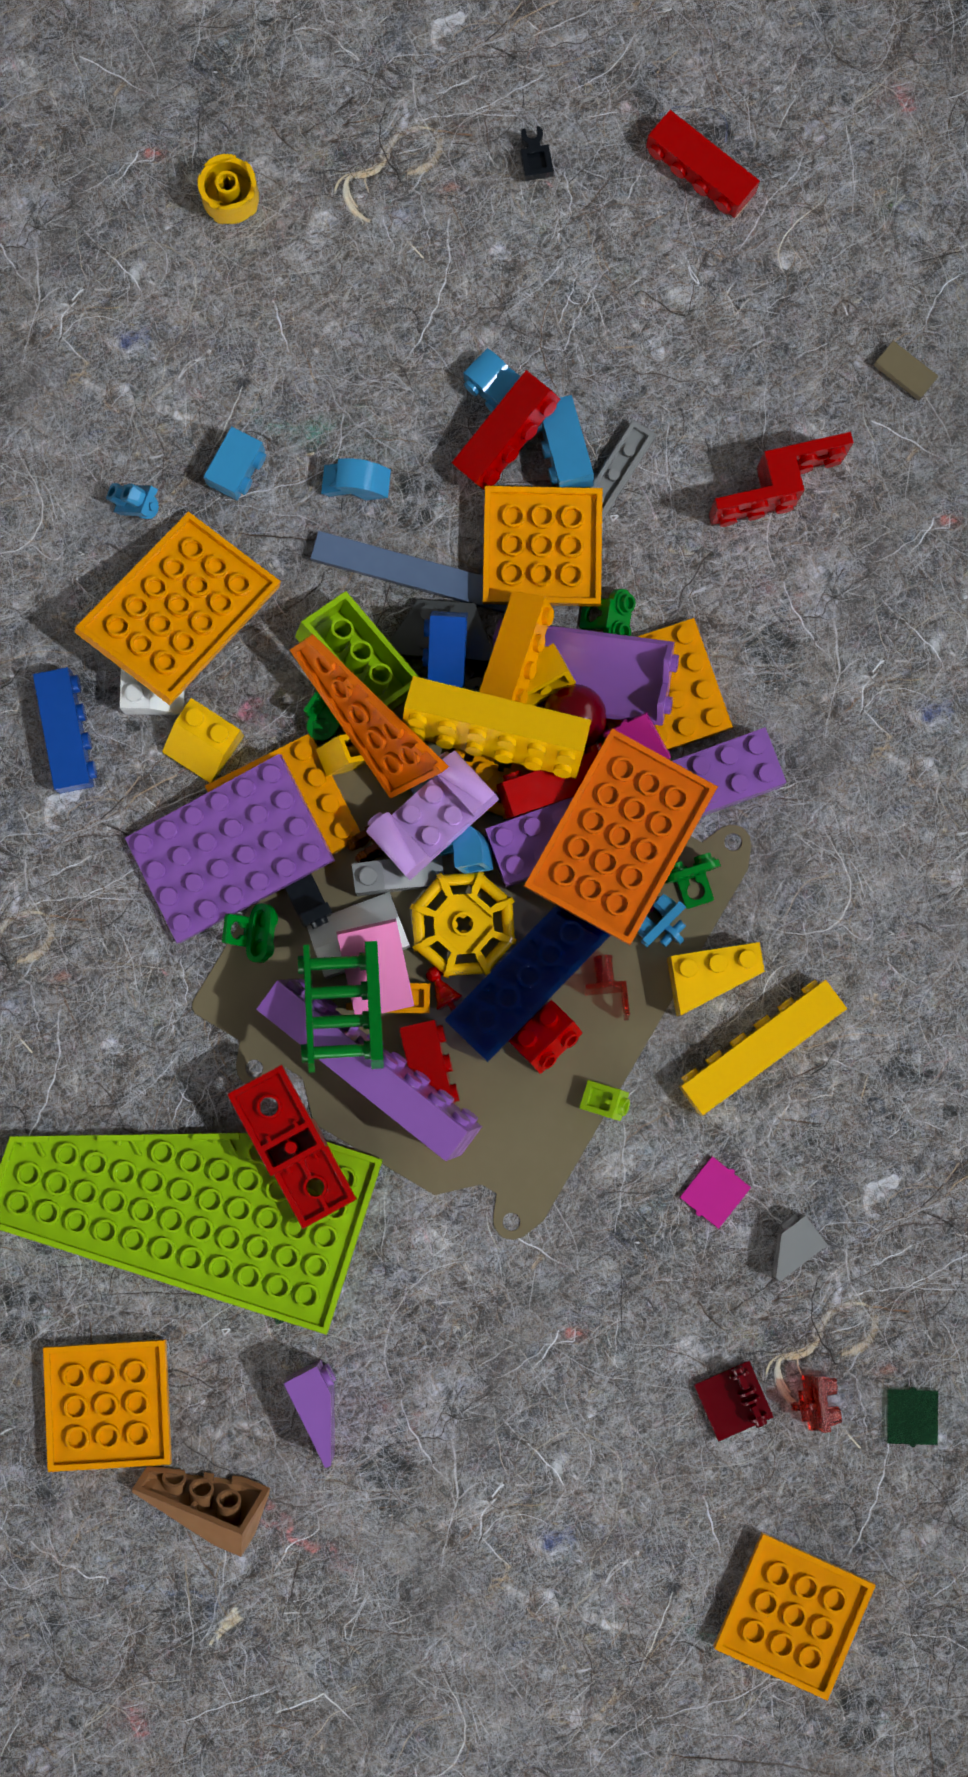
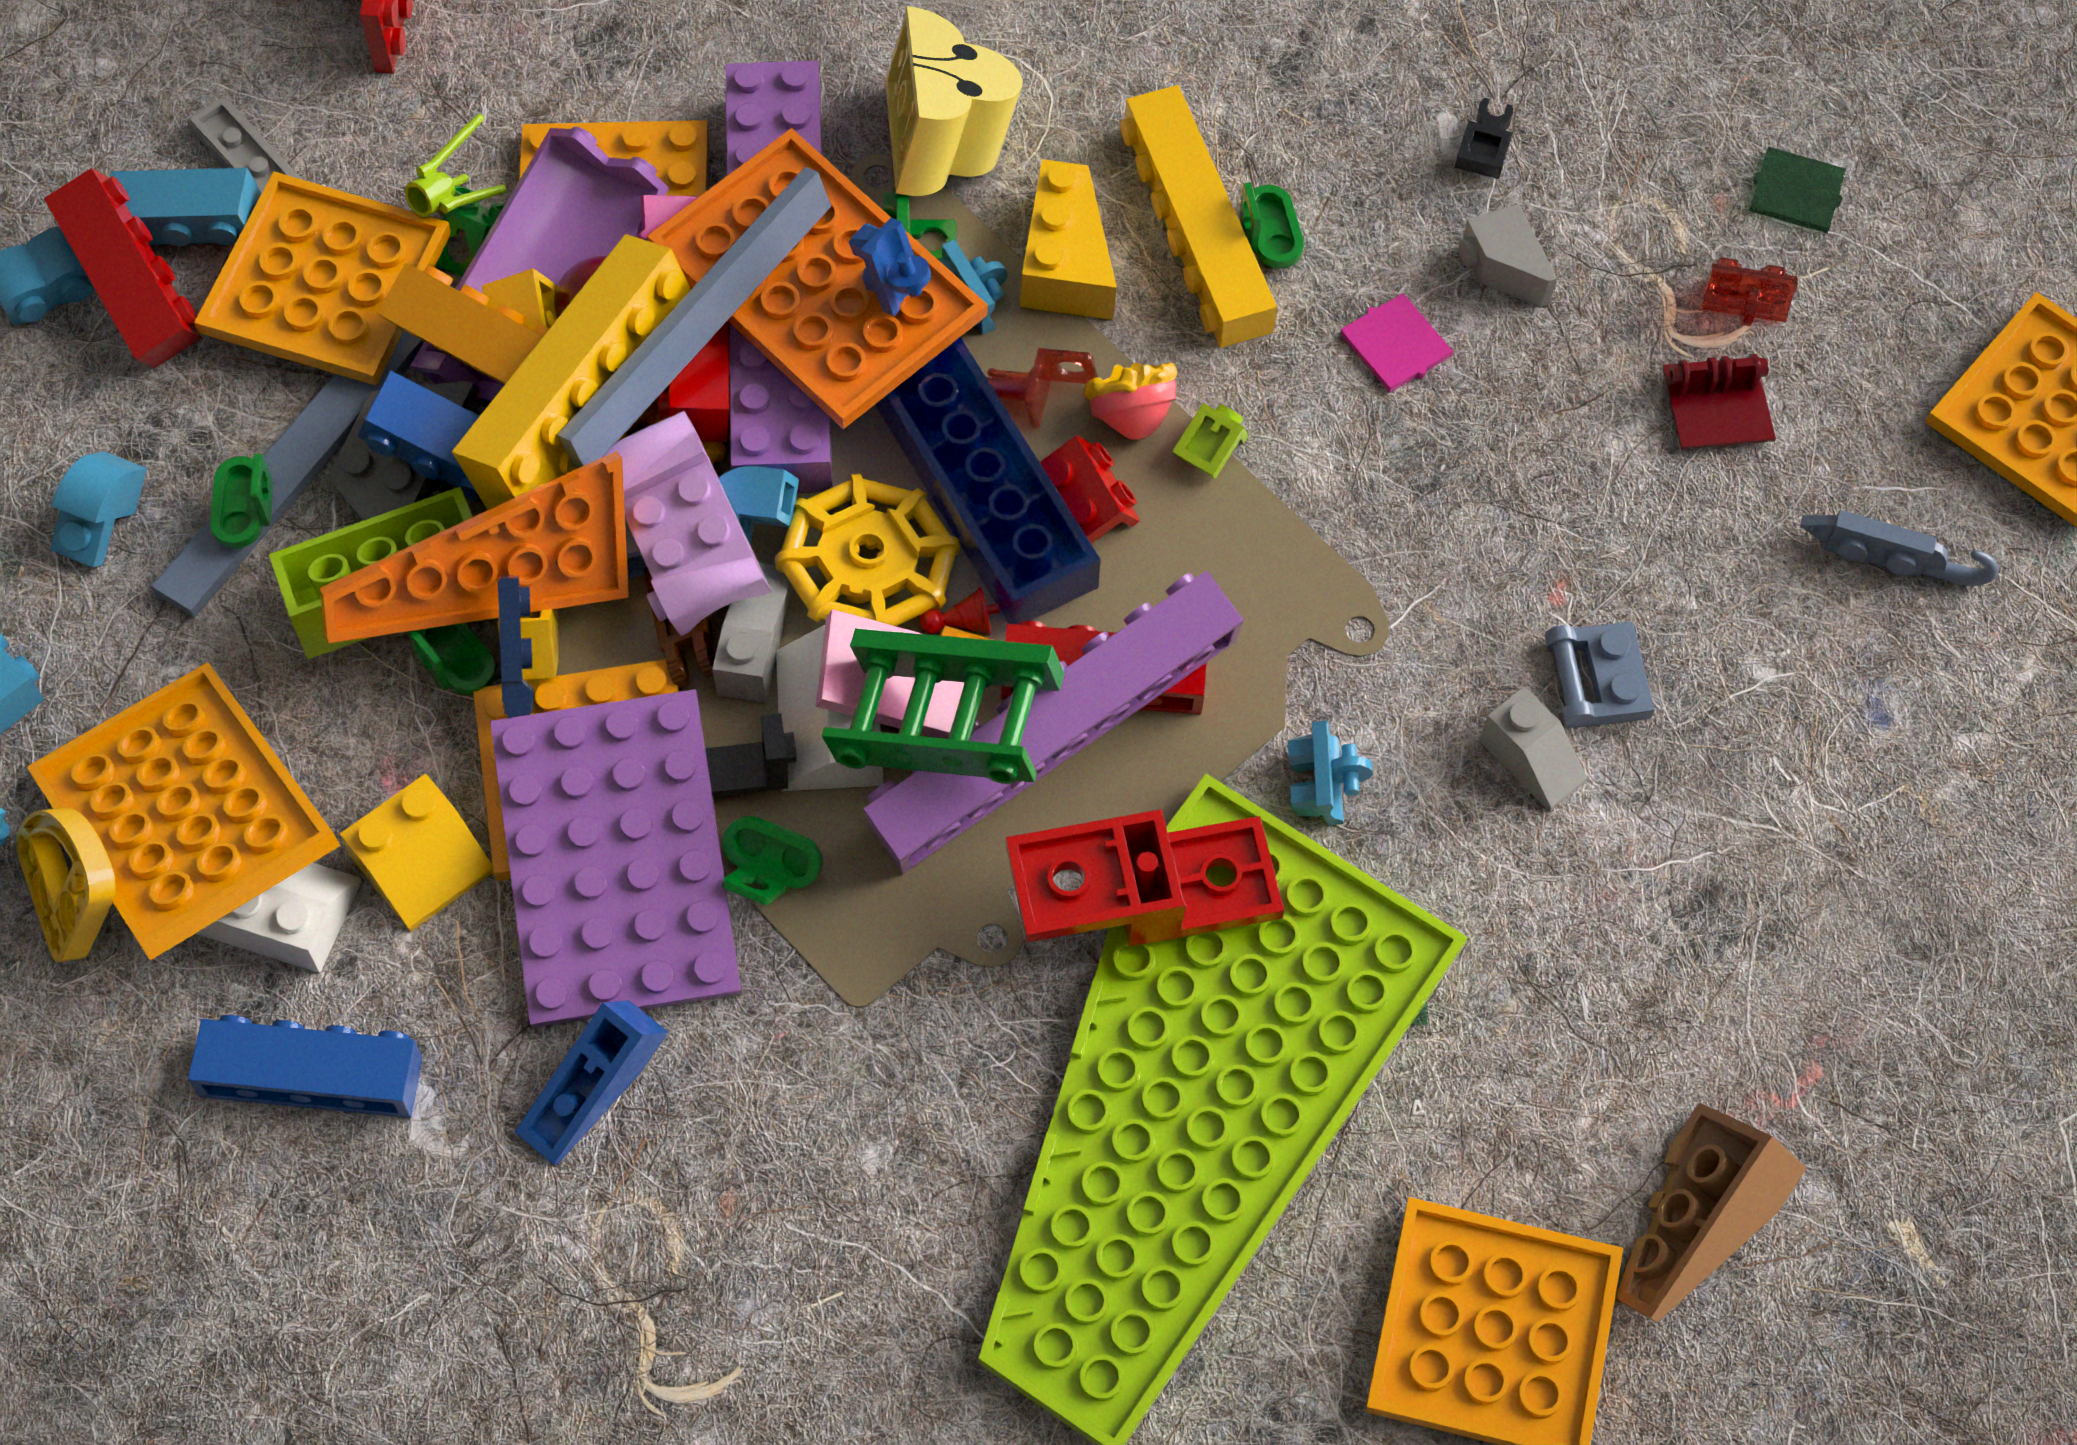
camera: 70 degrees left, 20 degrees down
medium lavender slope [283,1359,336,1468] -> none
none -> yellow beam [17,807,116,962]
none -> green bracket [210,454,274,549]
none -> lime plant [404,114,506,217]
none -> dark blue hinge [498,575,534,718]
none -> blue slope [515,1000,668,1165]
none -> sand blue tile [558,167,831,469]
none -> blue hips [849,218,931,316]
none -> light yellow brick [885,6,1022,196]
none -> coral hair [1083,362,1177,440]
none -> green bracket [1239,182,1304,269]
none -> dark azure hips [1288,720,1373,826]
none -> black plate [1454,98,1514,179]
none -> light grey slope [1479,686,1587,812]
none -> sand blue plate [1545,621,1655,728]
none -> sand blue plate [1800,510,1999,586]

